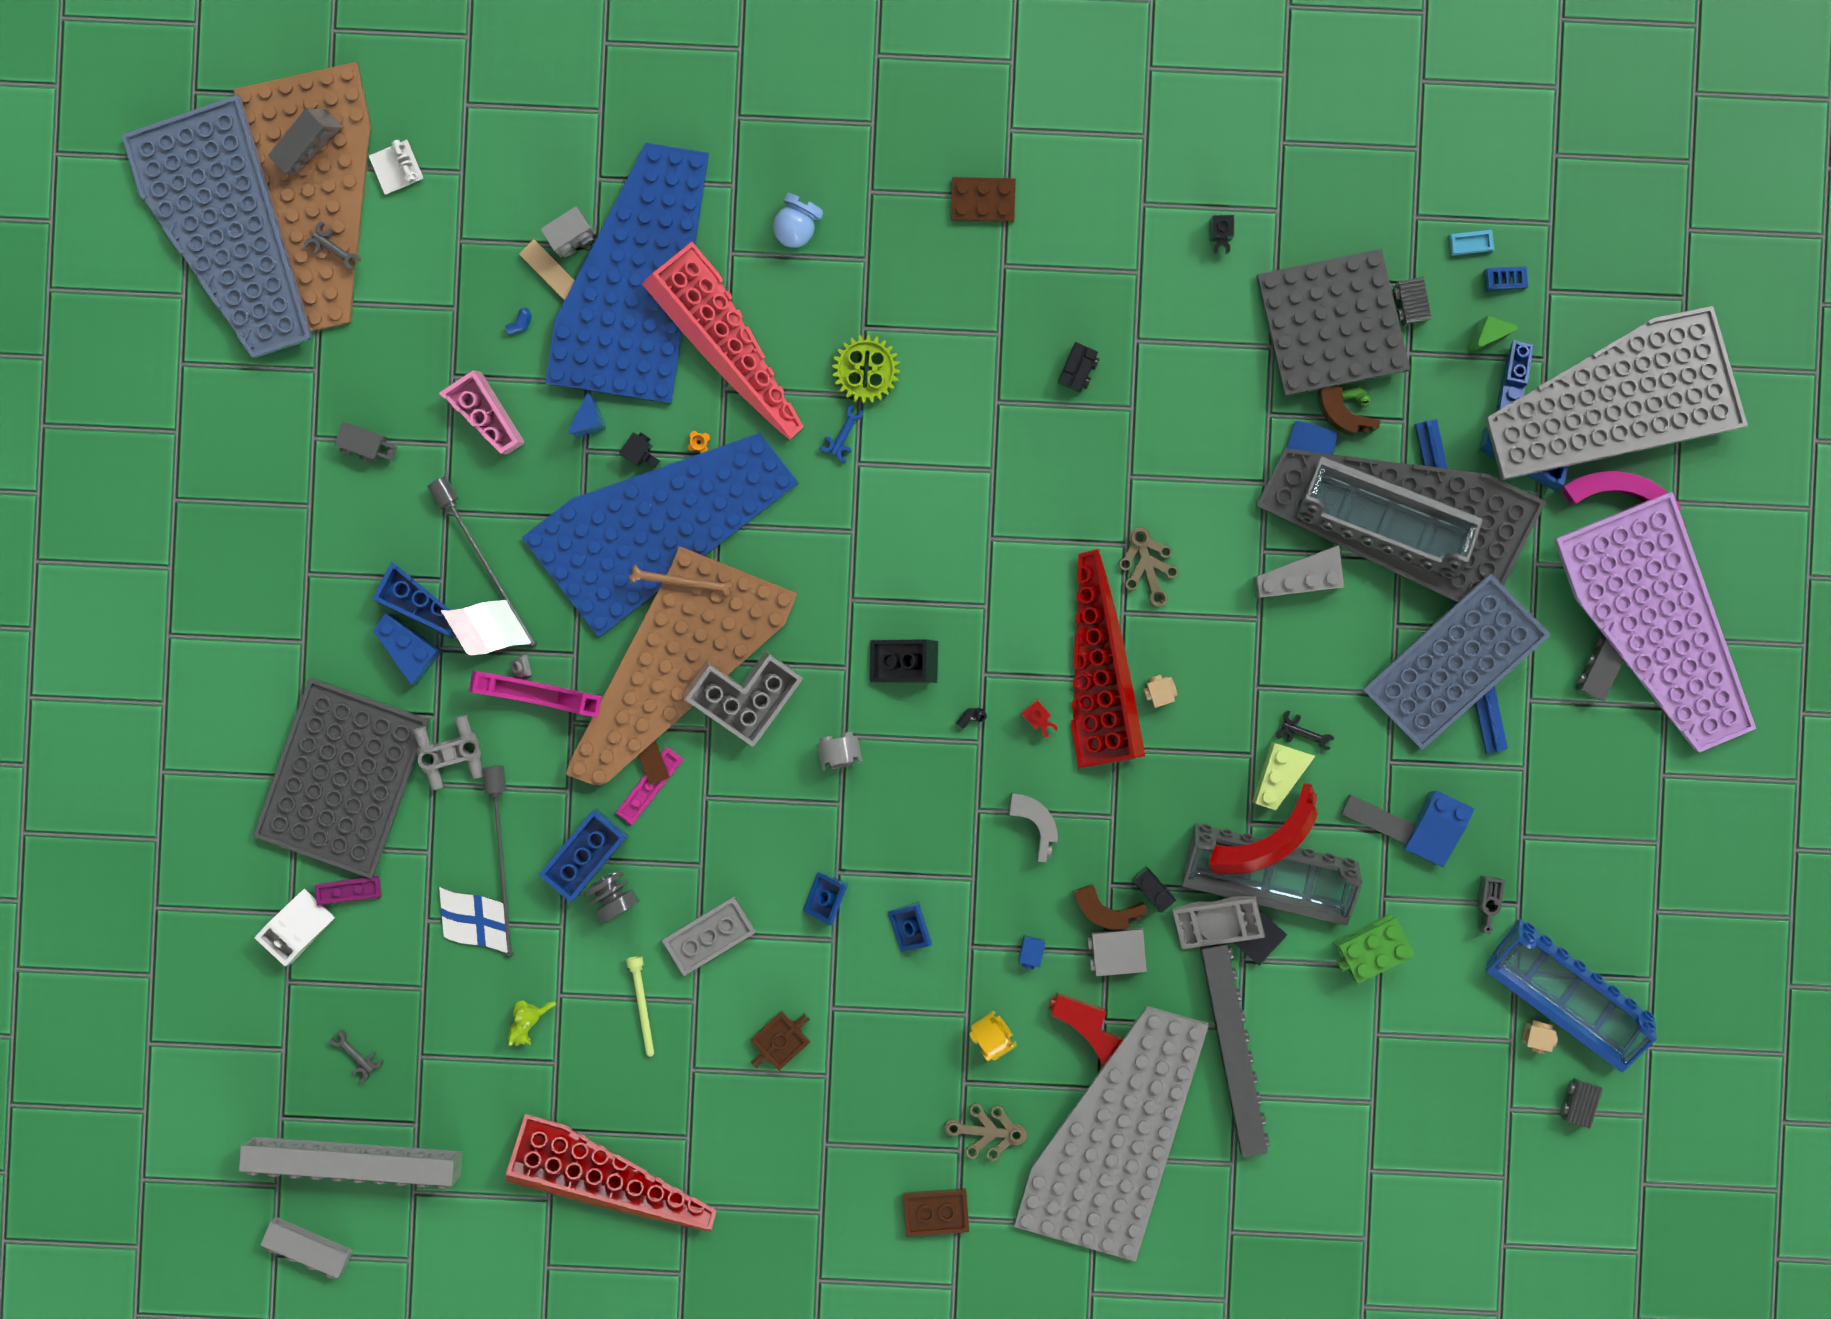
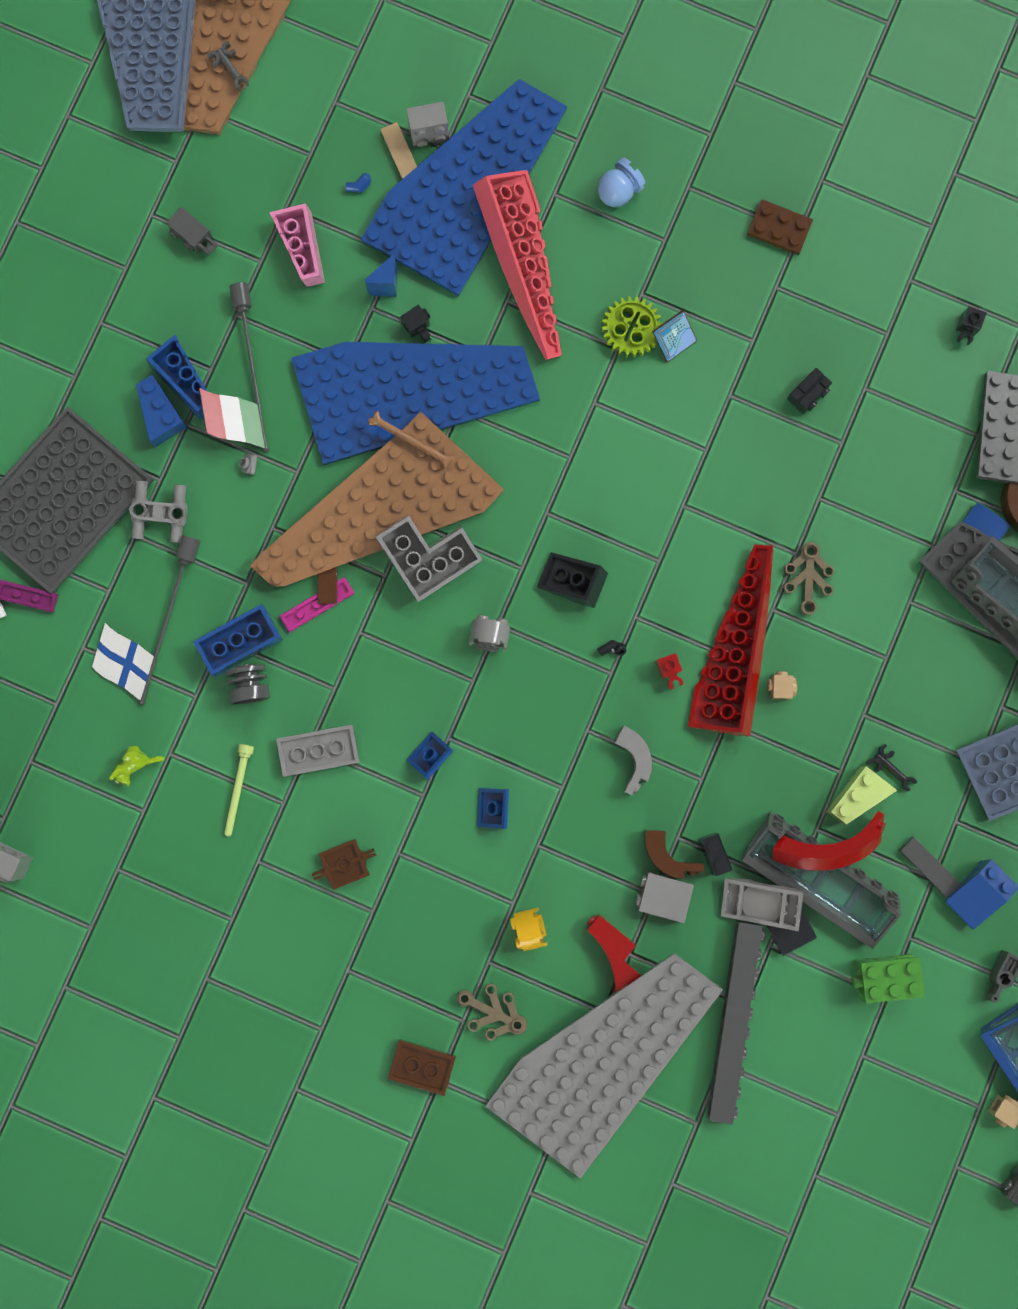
camera: 20 degrees right, 5 degrees down
white hinge [369,140,424,195] -> none
dark pink arch [469,671,602,717] -> none
red wedge [505,1114,717,1232] -> none
light orange plate [687,431,710,453] -> none
blue bar [819,405,863,462] -> none
blue brick [1018,935,1045,969] -> none
light grey wedge [1254,545,1344,598] -> none
none -> piece [652,310,697,362]

